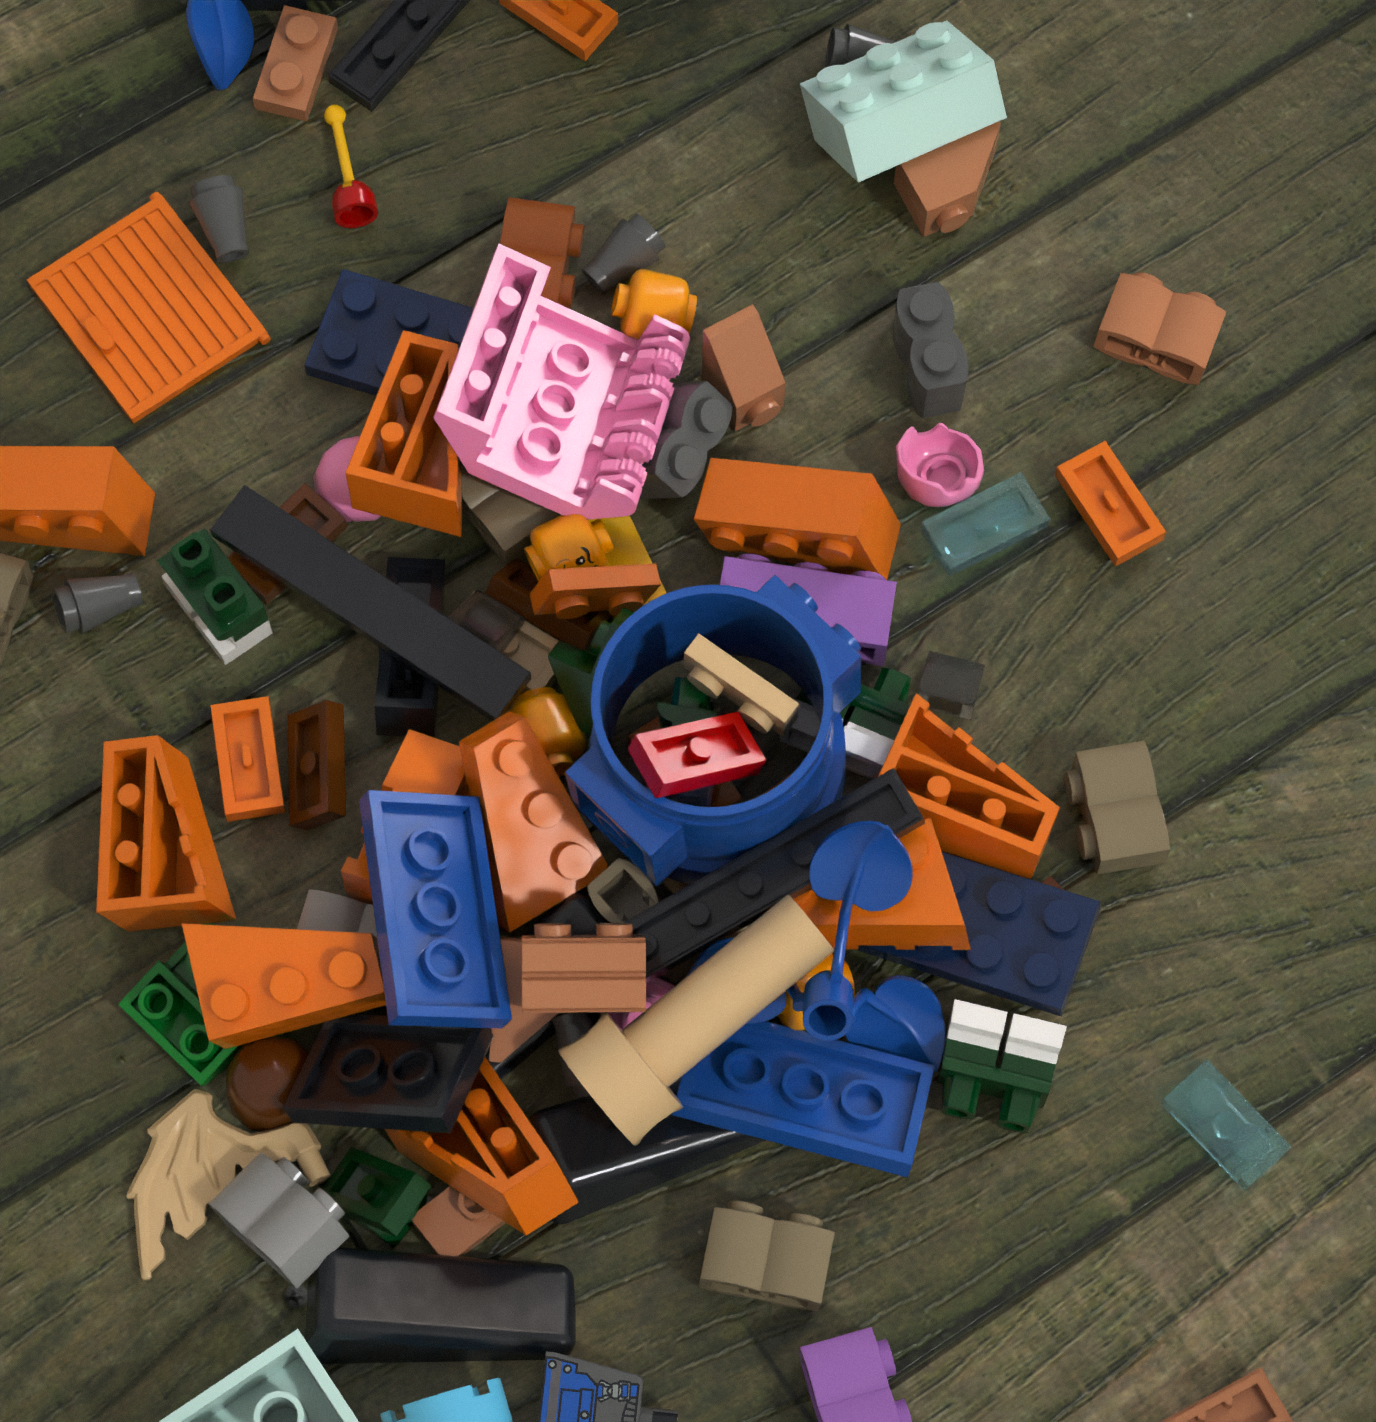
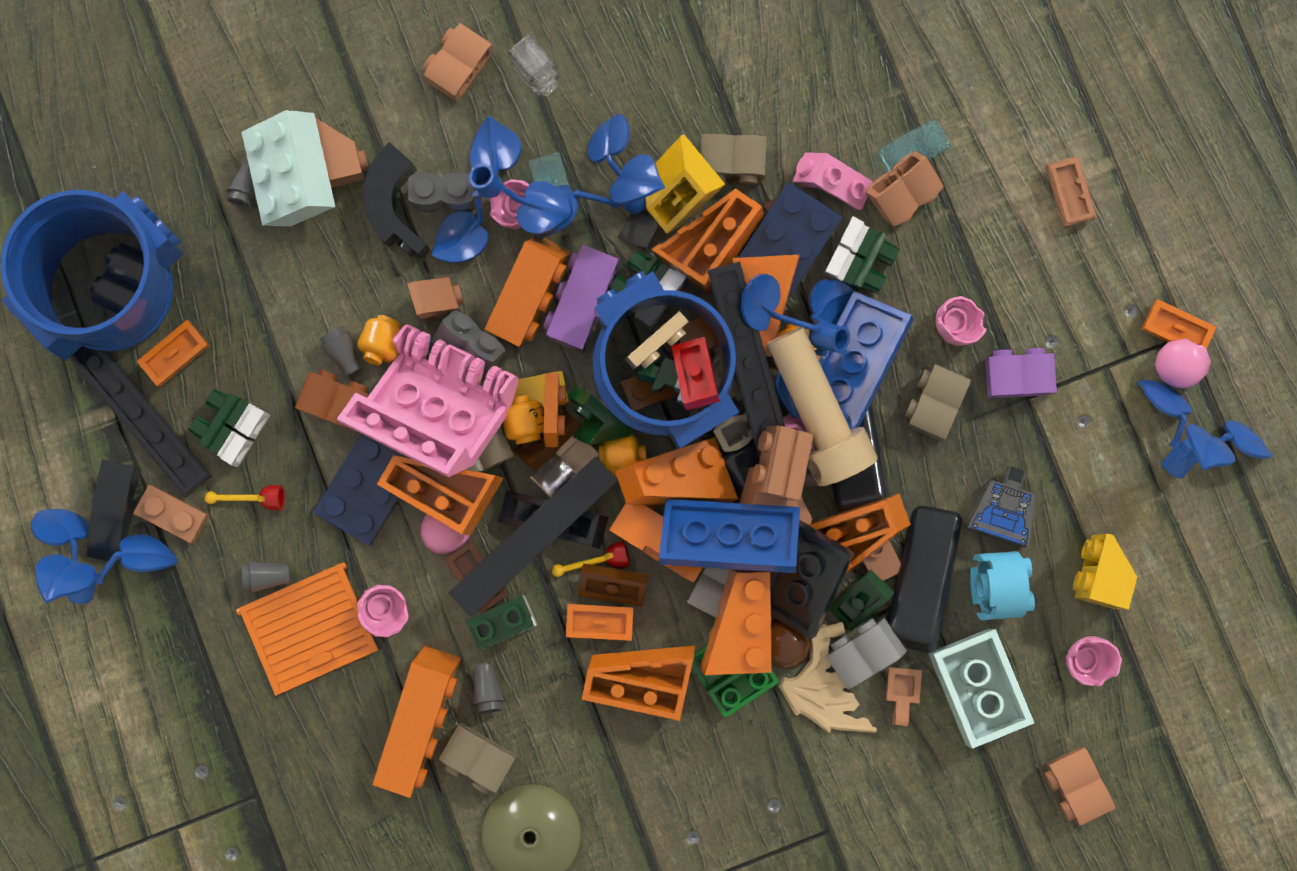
camera: 75 degrees left, 15 degrees up
orange plate [1055,441,1166,567] -> none
none -> hips [188,390,271,467]
none -> bright pink hair [357,585,409,637]
none -> black arch [363,142,430,259]
none -> blue plant [431,116,571,263]
none -> clear brick [508,34,559,96]
none -> blue plant [537,114,665,240]
none -> hinge [551,540,631,577]
none -> yellow slope [645,135,725,234]
none -> bright pink bracket [792,152,873,210]
none -> nougat brick [865,151,944,227]
none -> nougat plate [885,667,922,726]
none -> bright pink hair [935,296,987,346]

